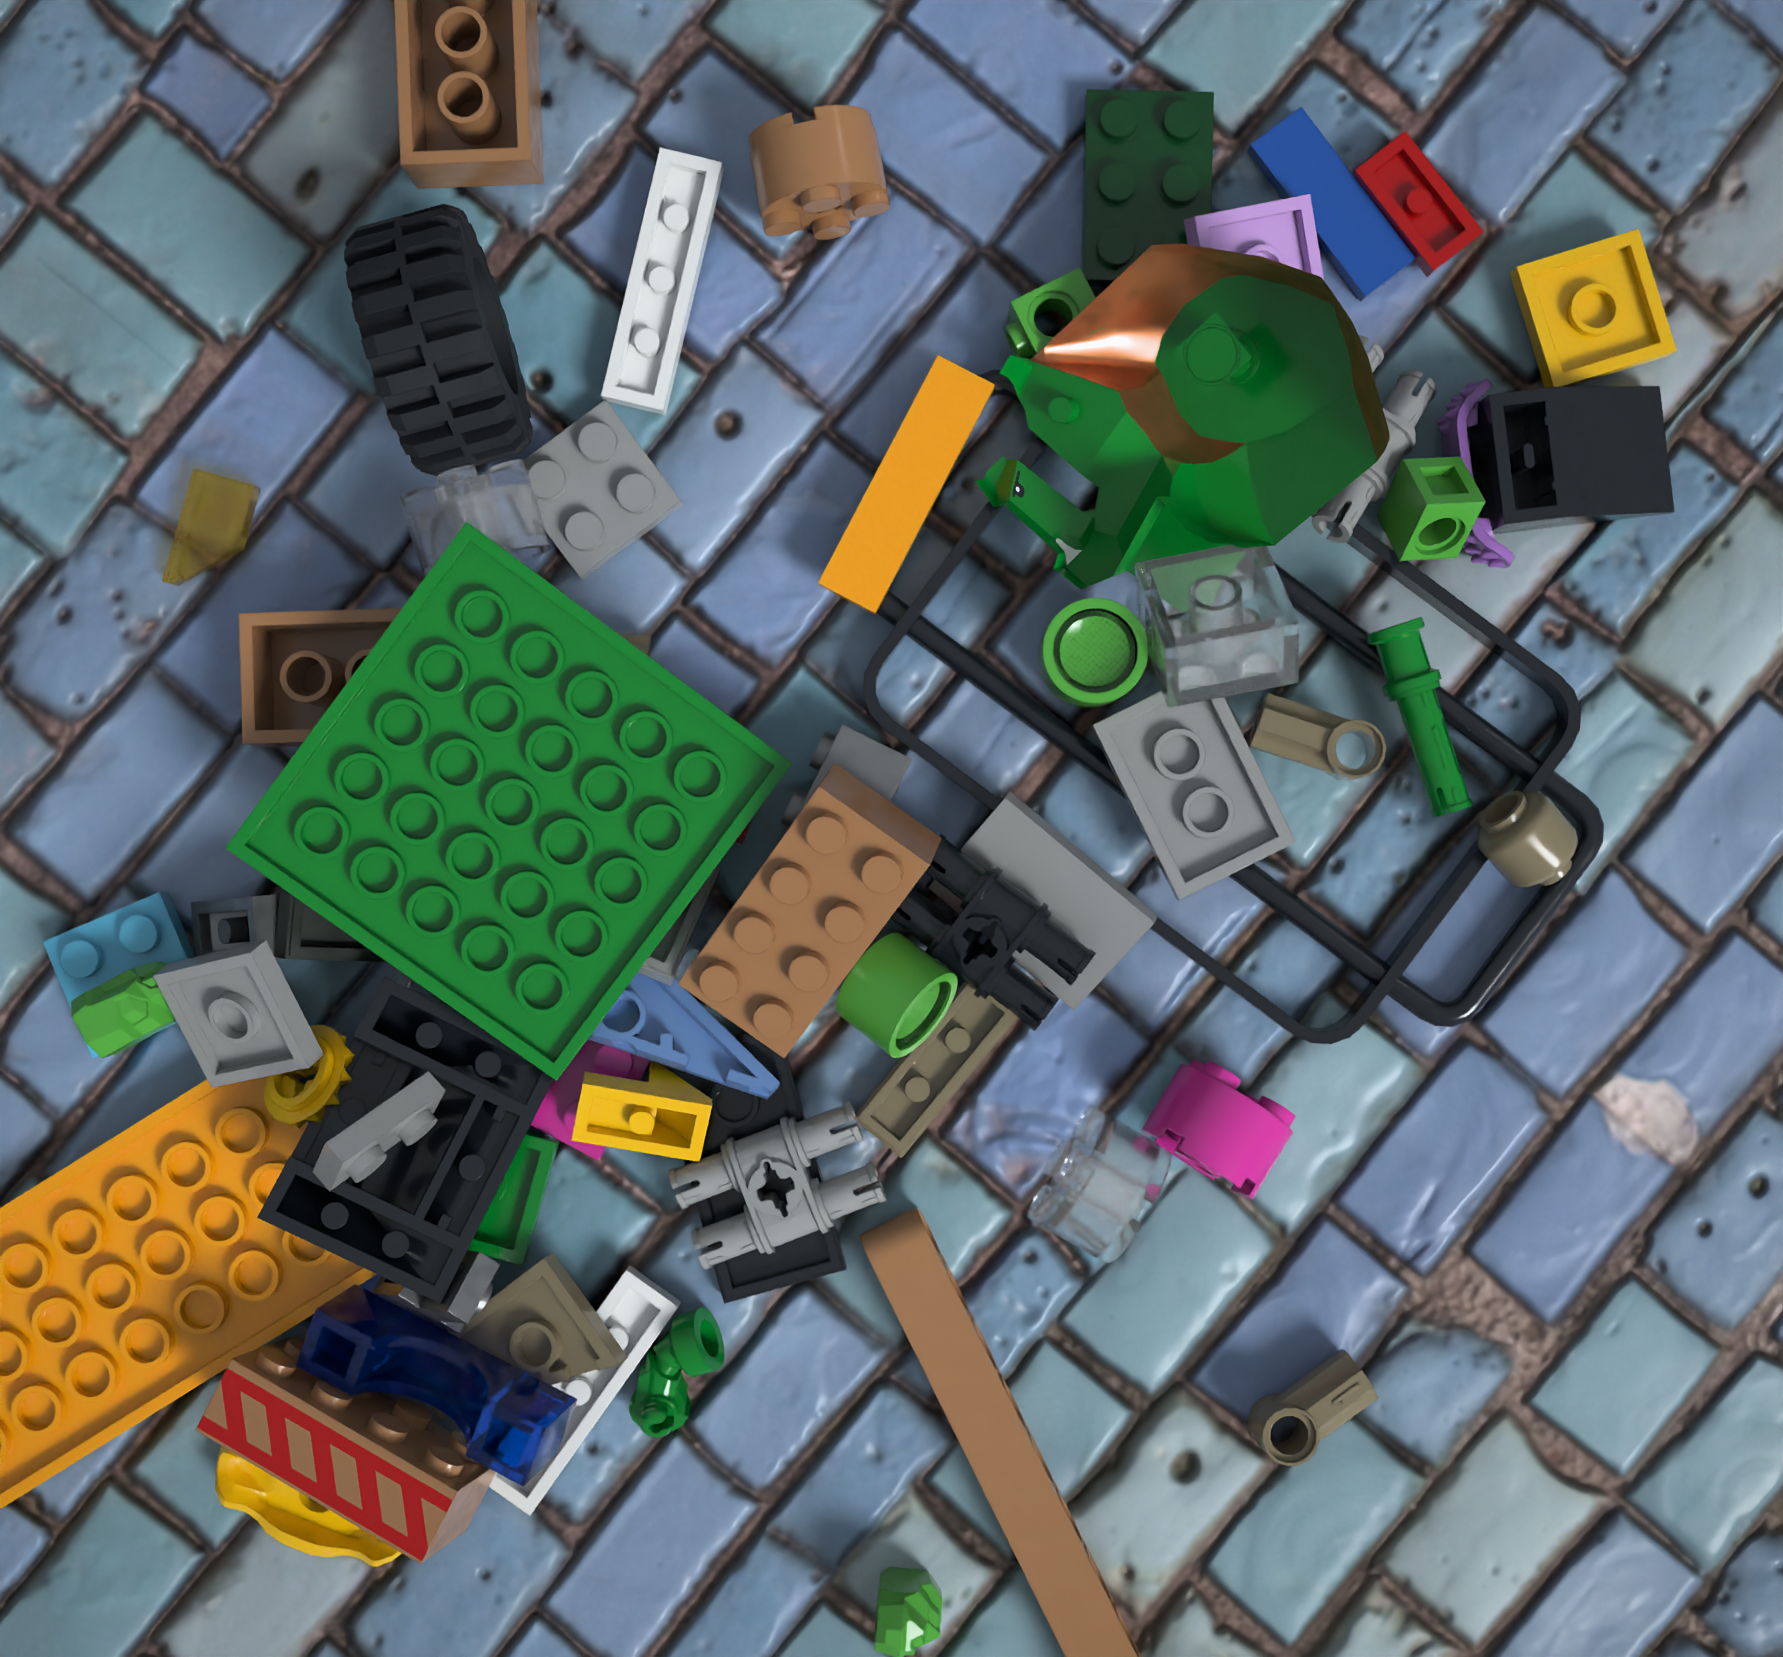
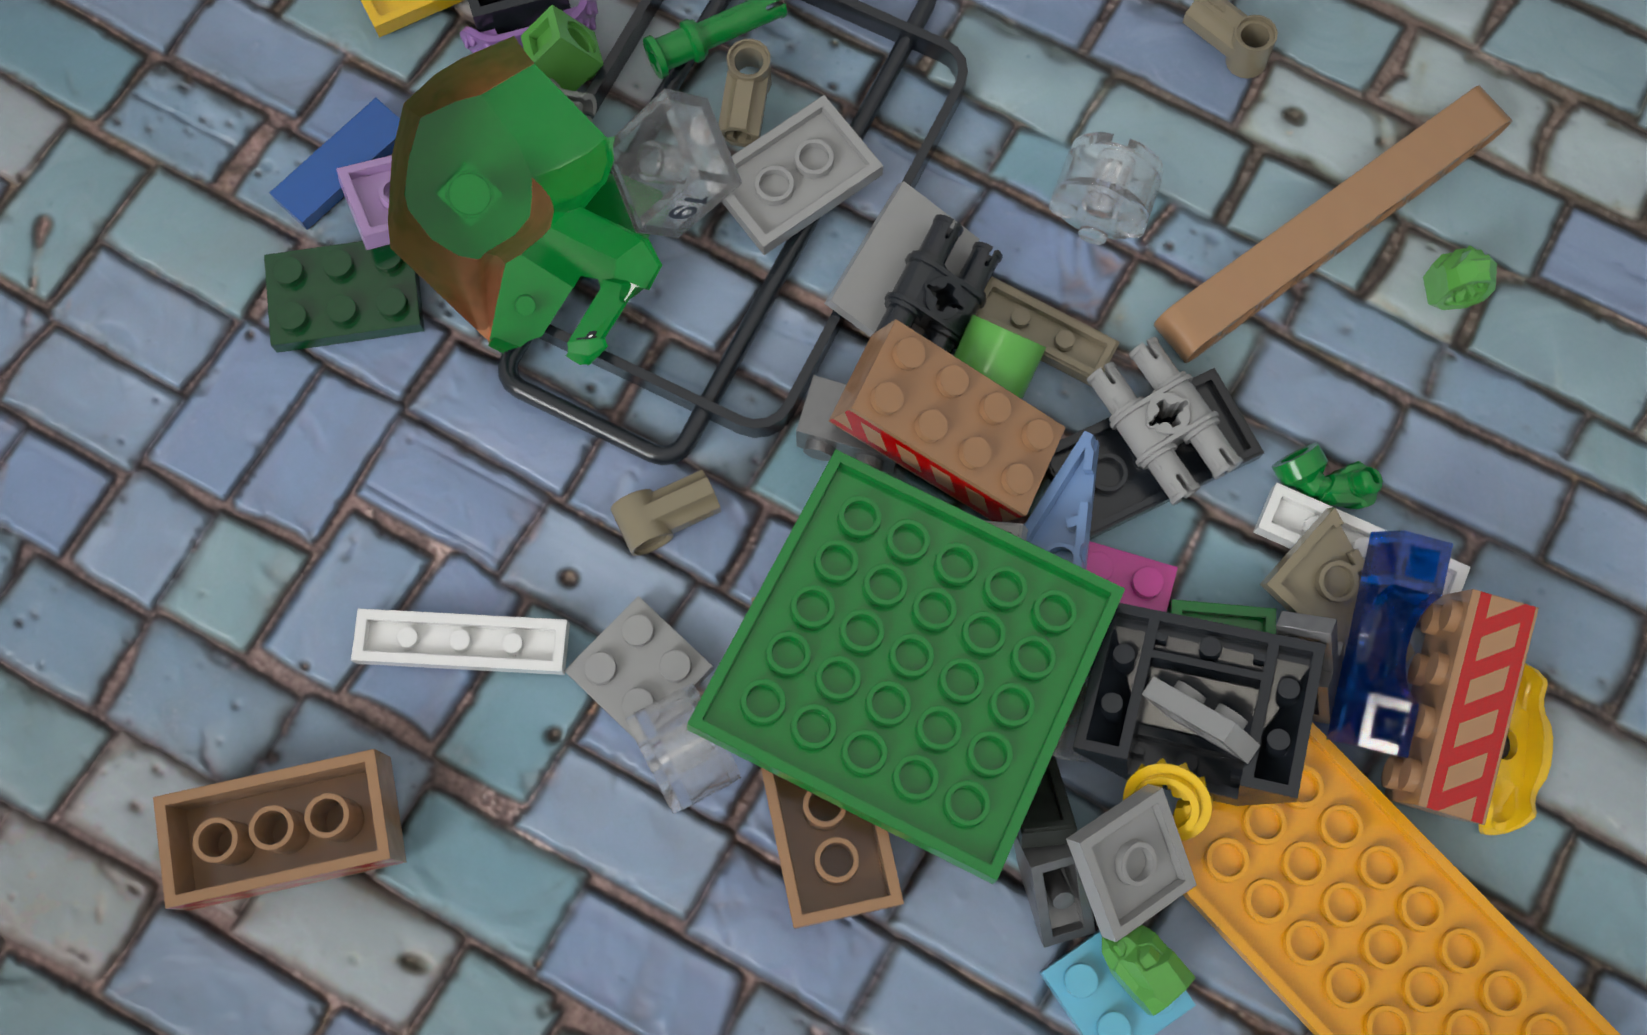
camera: 105 degrees left, 15 degrees down
clear yellow tile [162,468,261,586] -> none
black tyre [344,203,533,476] -> none
yellow slope [571,1061,712,1162] -> none
medium nougat brick [748,105,890,240] -> none
light orange tile [818,355,995,615] -> none
bright green brick [1003,267,1107,359] -> none
bright green piece [1038,598,1148,708] -> none
dark pink brick [1141,1059,1296,1200] -> none
red plate [1352,131,1484,277] -> none
none -> dark tan piece [610,469,721,556]

